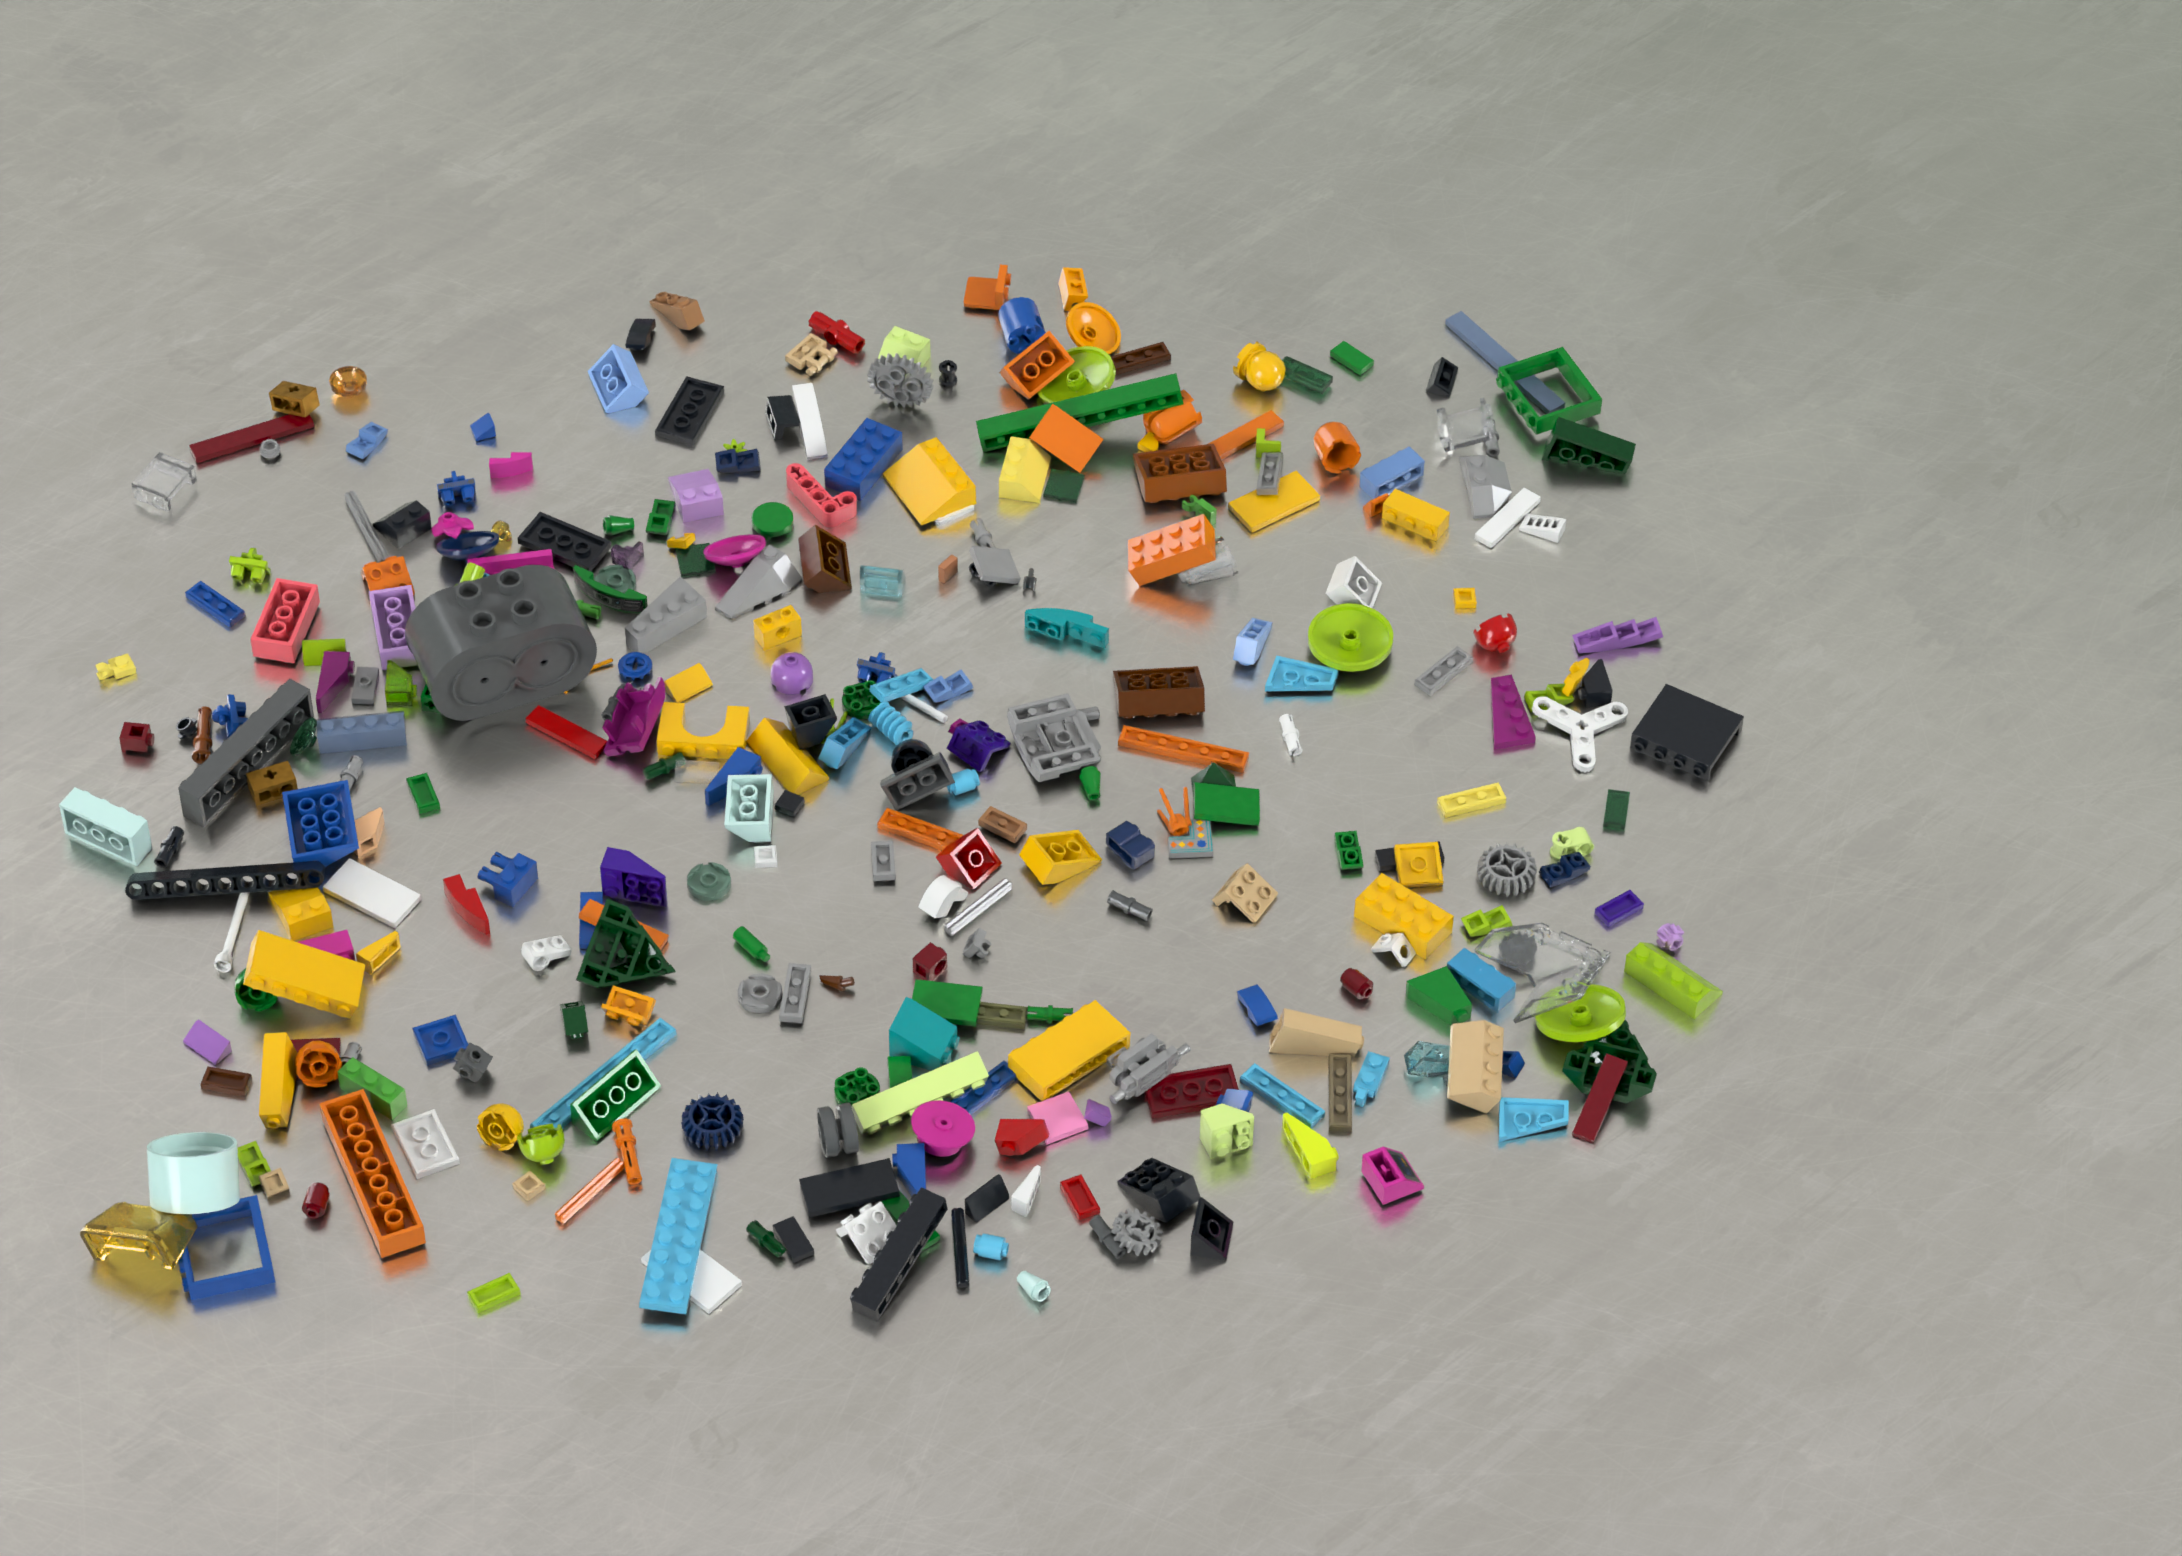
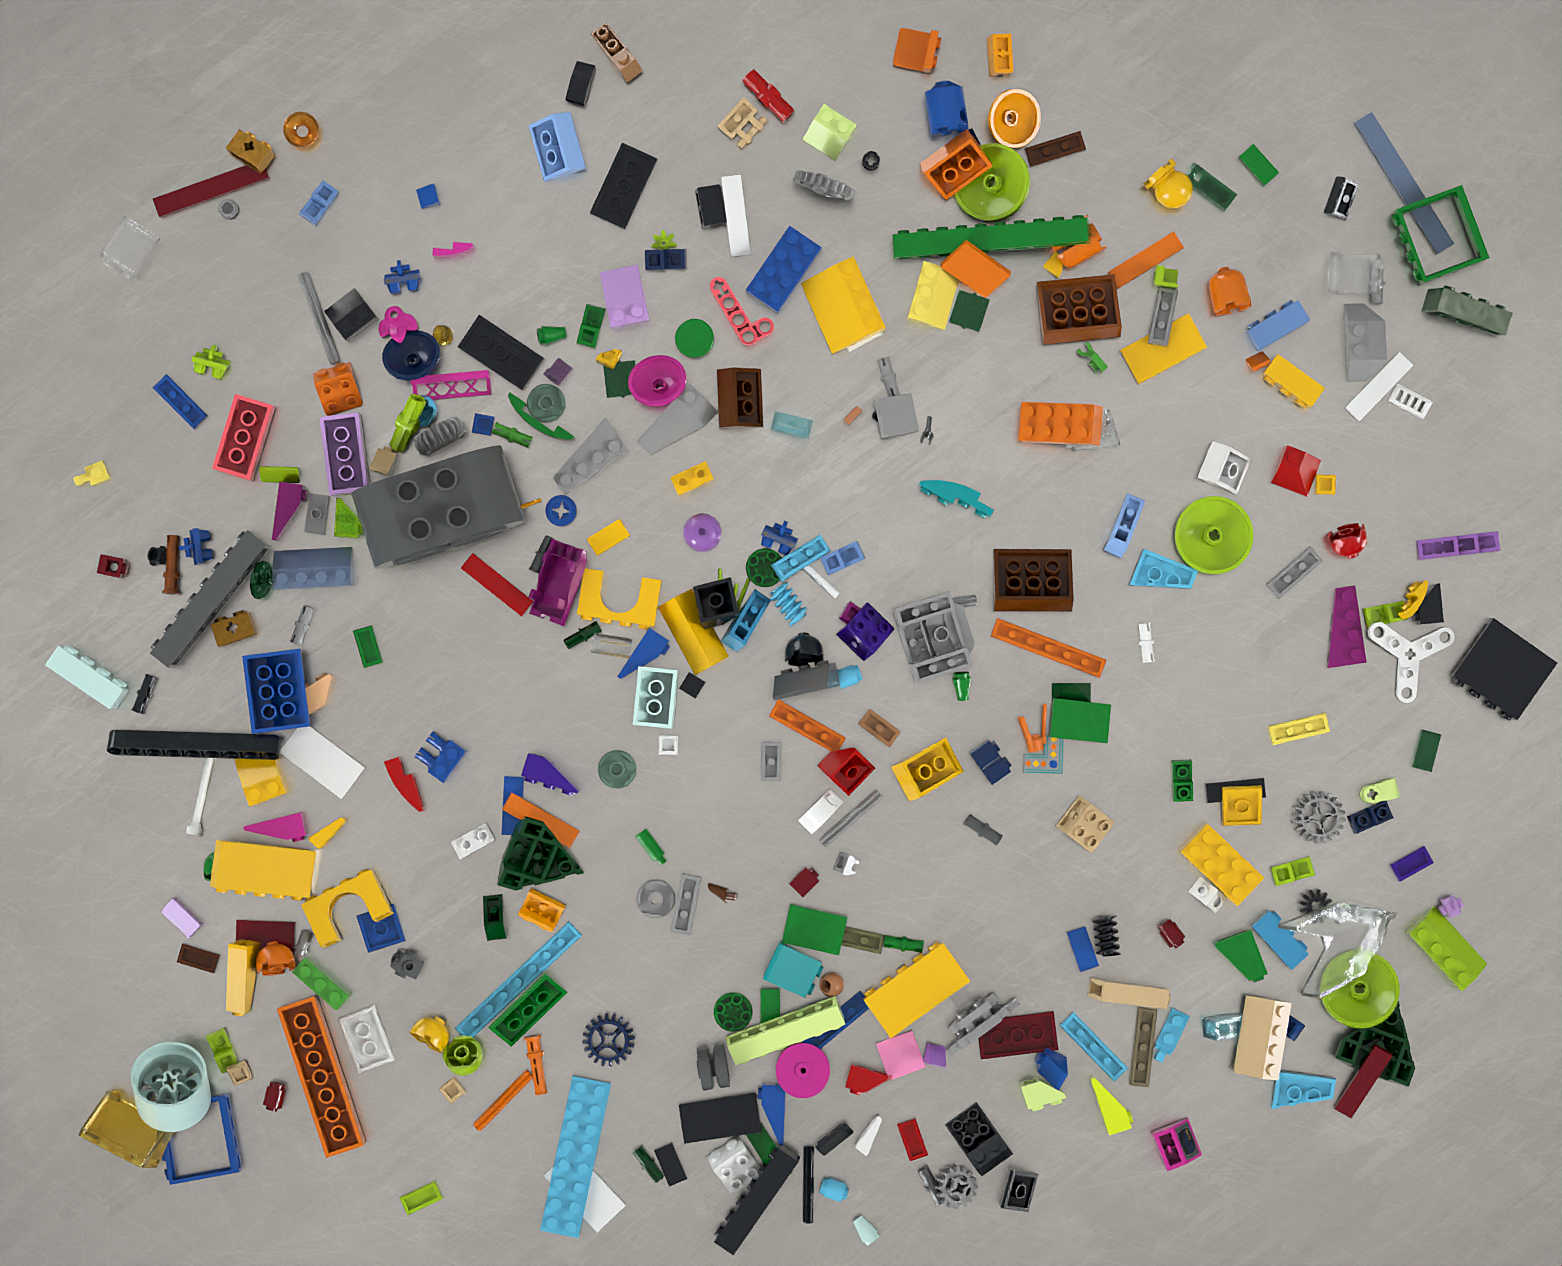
camera: 10 degrees right, 40 degrees up
none -> yellow arch [301,869,394,949]
none -> nougat piece [820,972,844,997]
none -> black piece [1092,915,1121,957]
none -> red slope [1271,445,1321,497]

